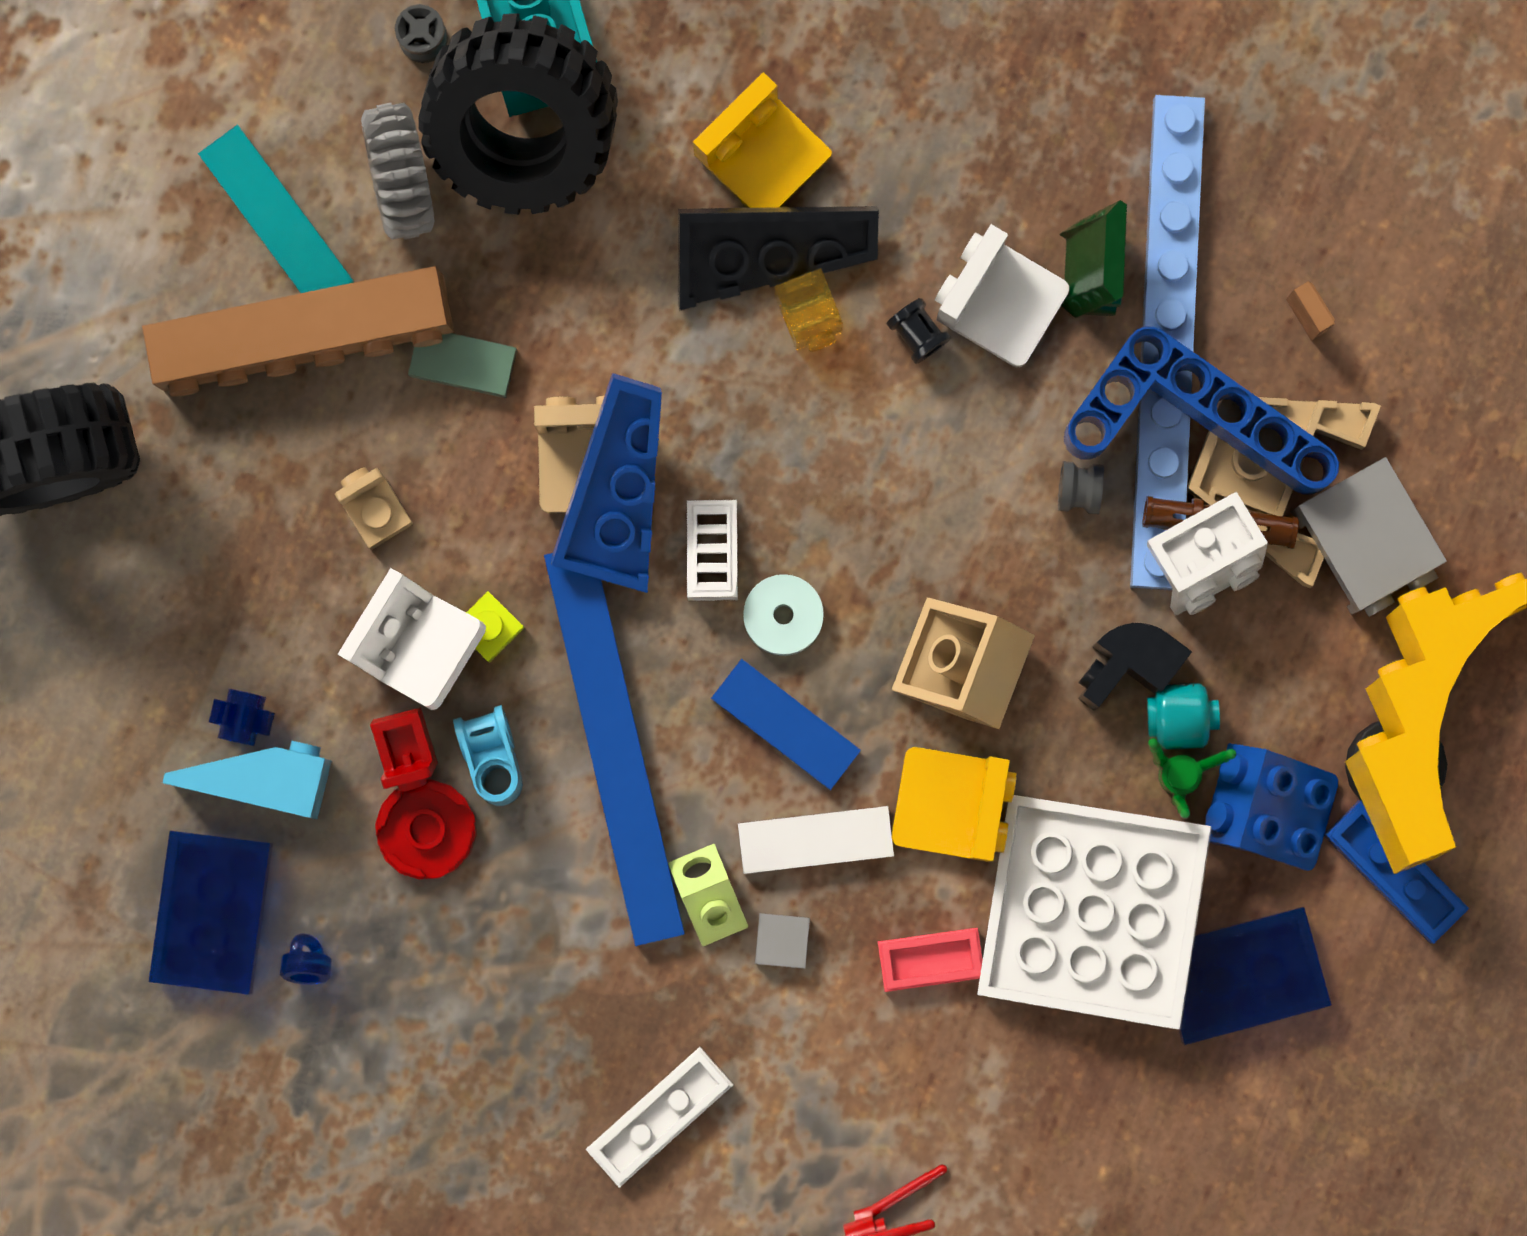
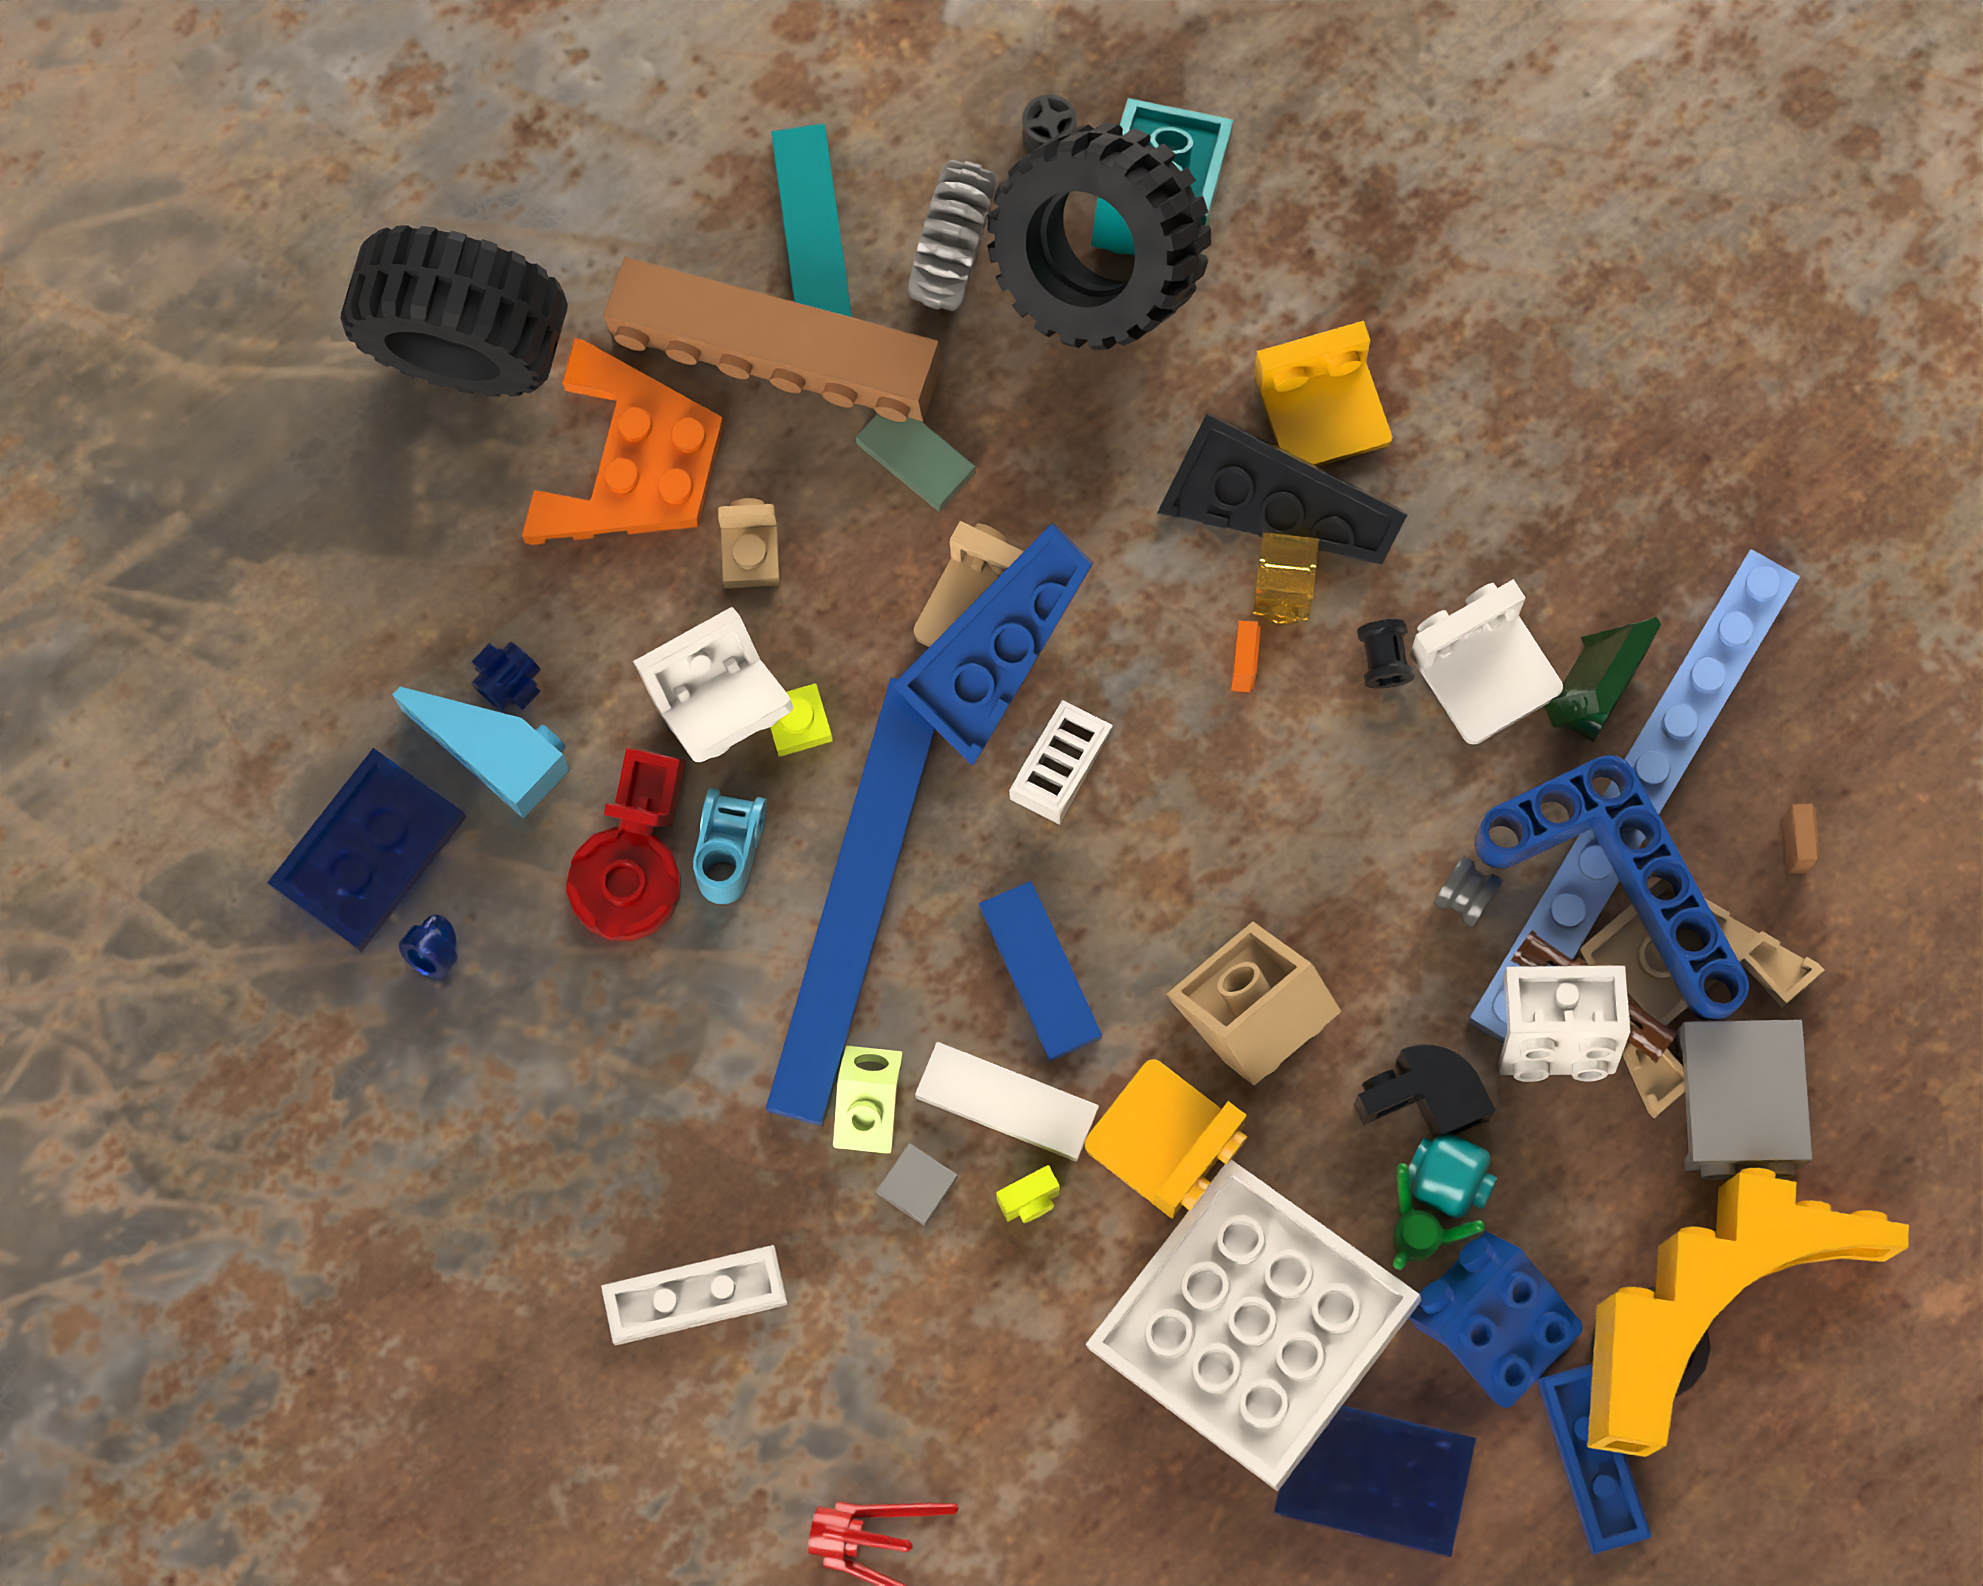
camera: 30 degrees right, 10 degrees down
light aqua piece [743,575,823,656] -> none
coral tile [877,928,983,992] -> none
none -> orange wing [522,338,724,545]
none -> neon yellow plate [996,1165,1060,1223]
none -> orange tile [1231,620,1261,693]

